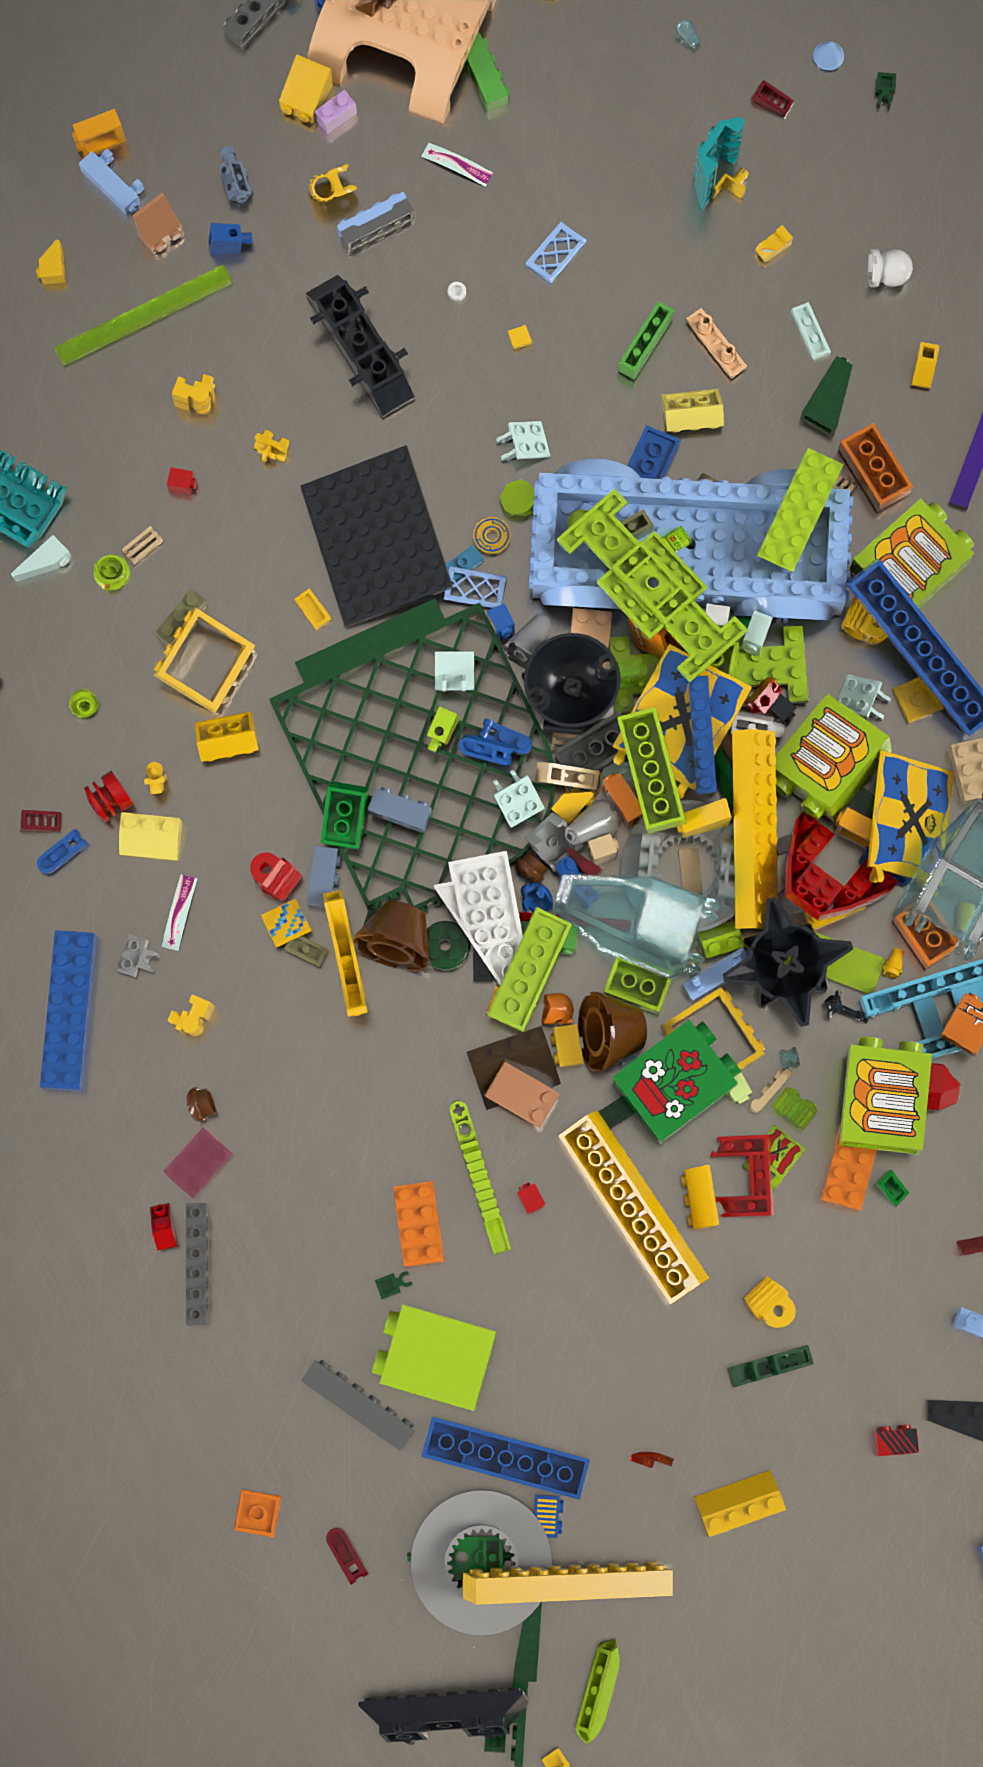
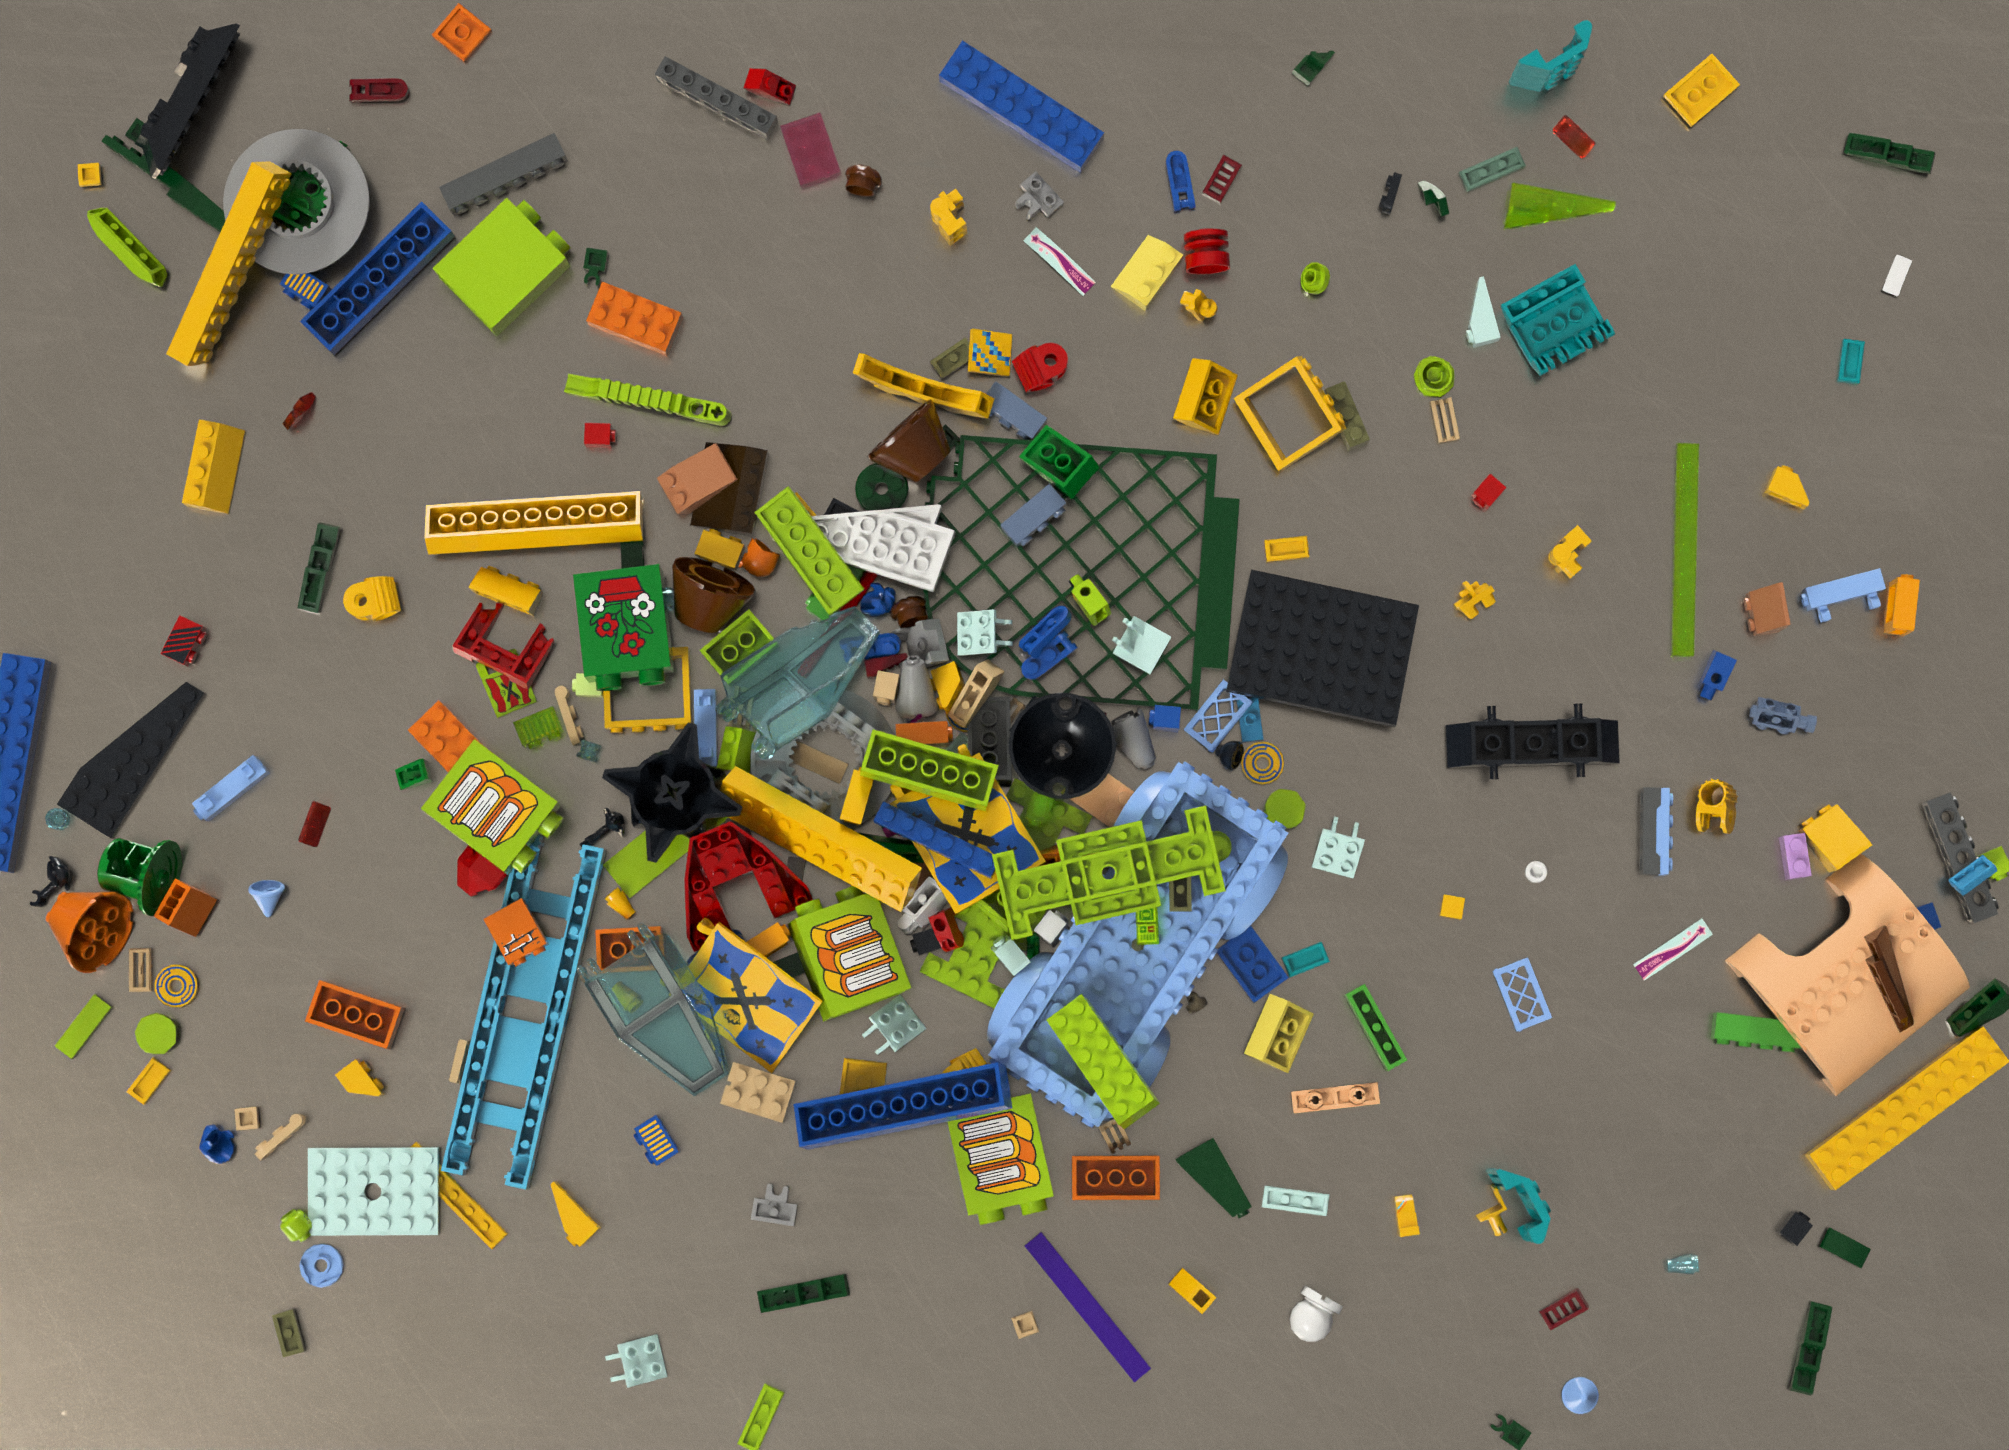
camera: 120 degrees right, 5 degrees up
none -> black brick [1216,741,1244,770]
none -> teal tile [1281,942,1330,978]

